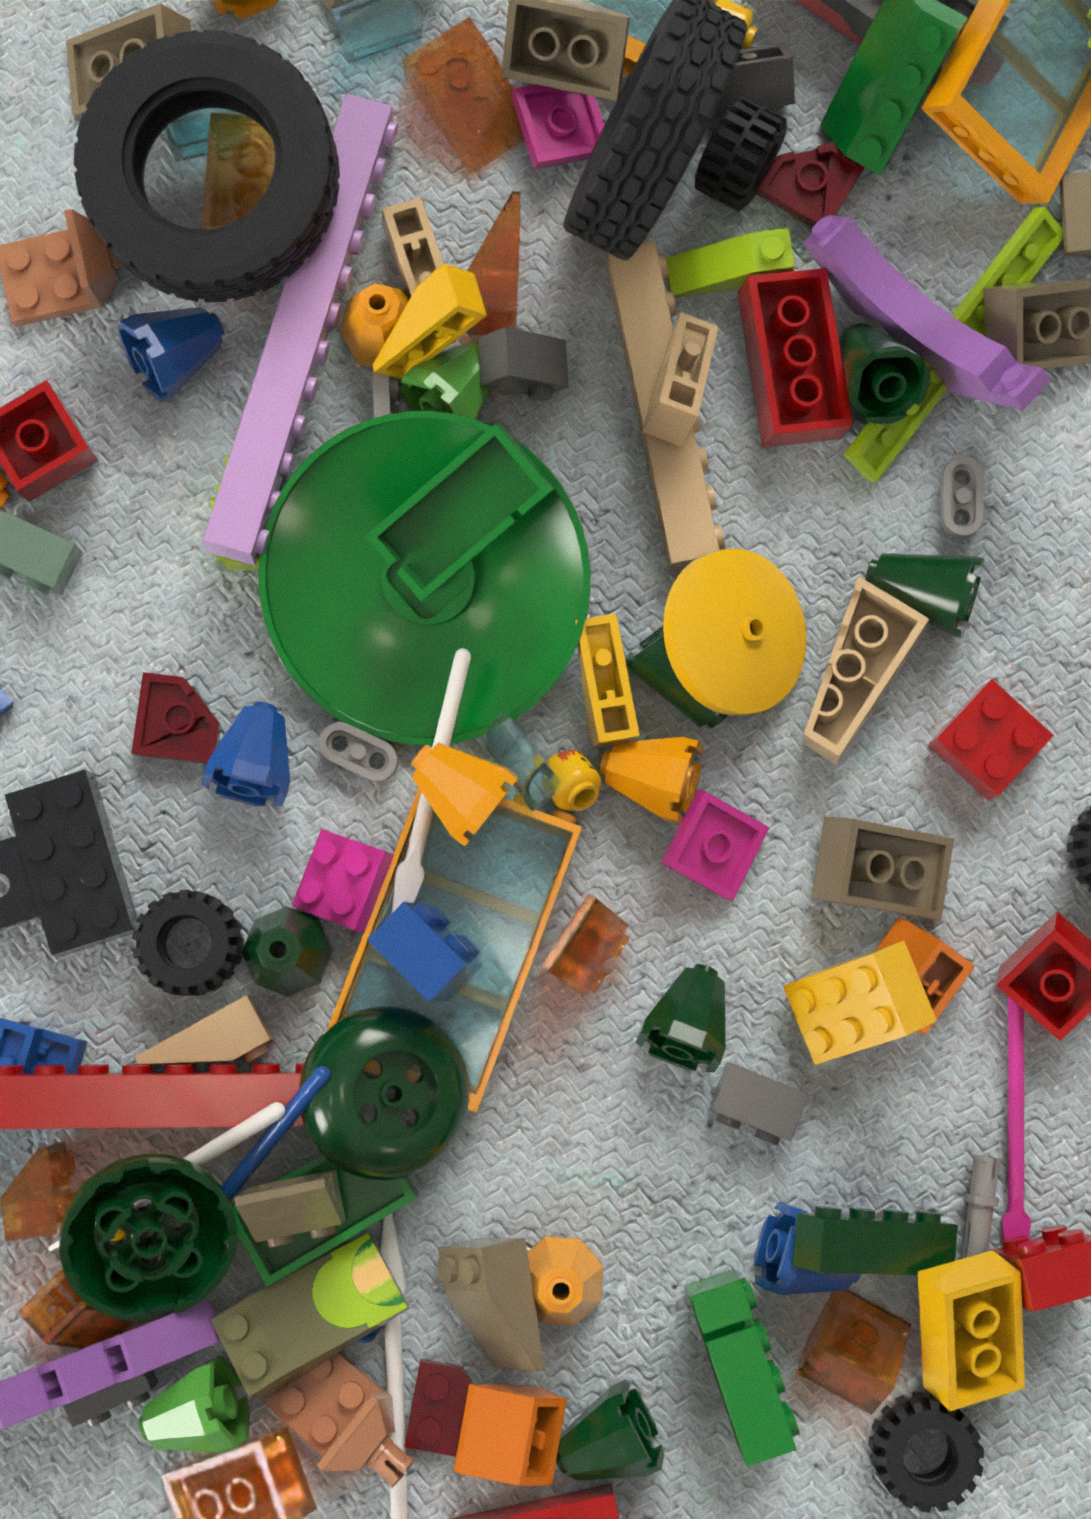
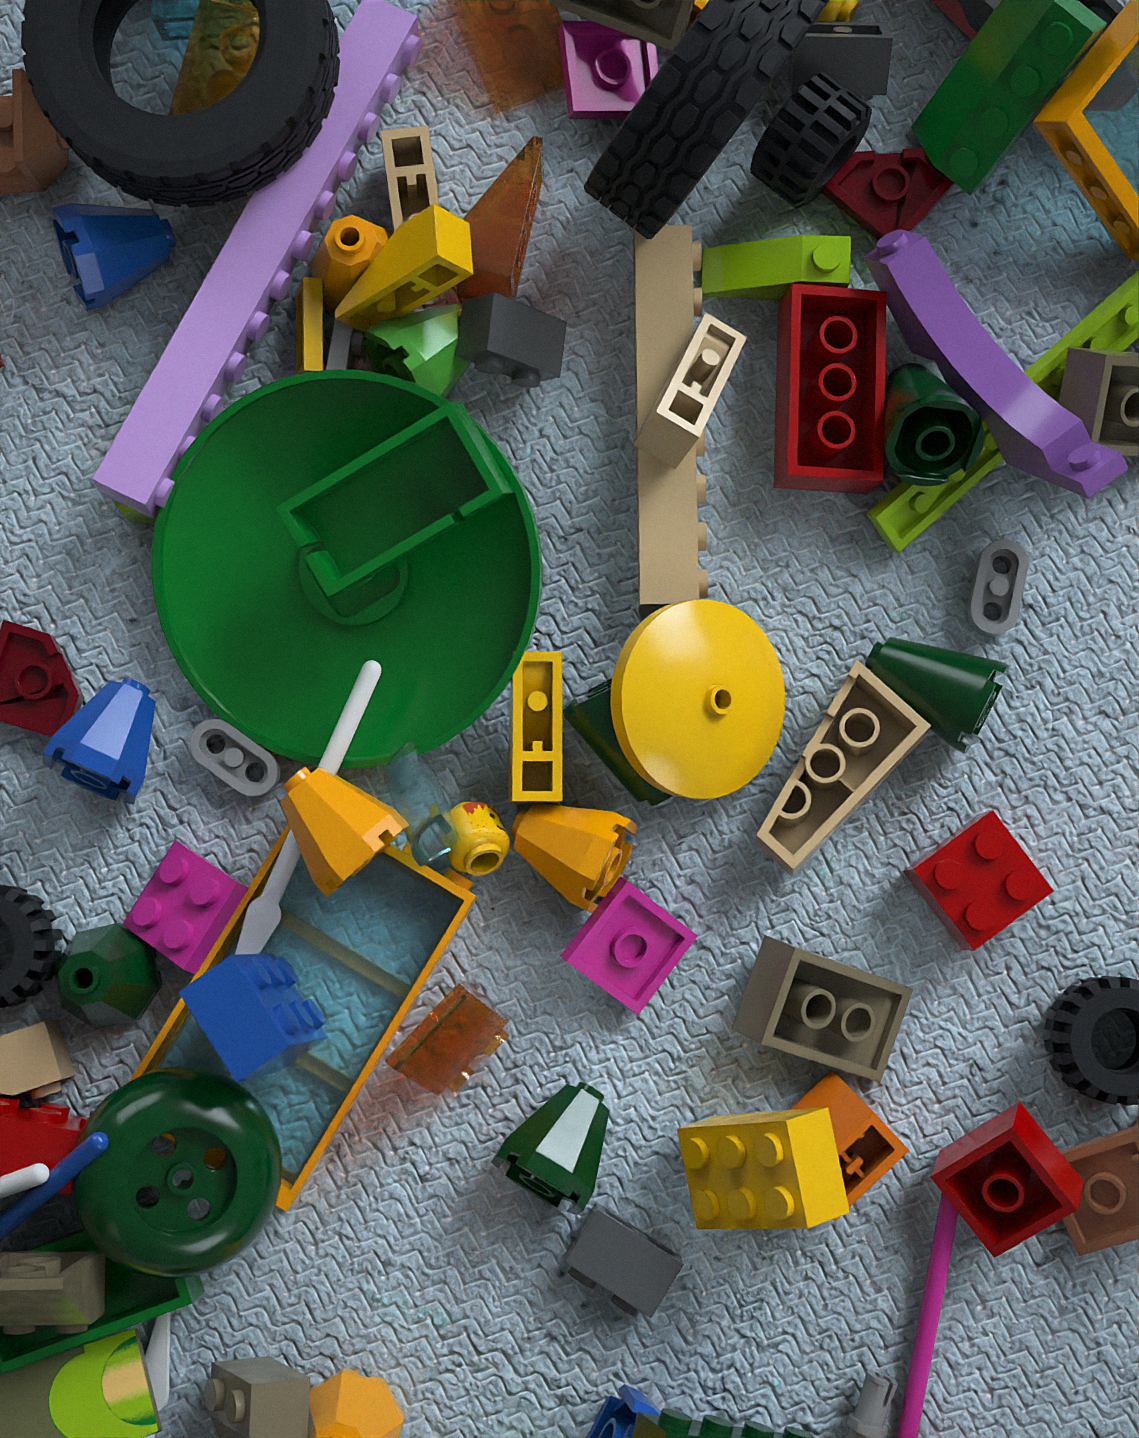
camera: 15 degrees right, 0 degrees up
none -> yellow tile [295,277,323,375]

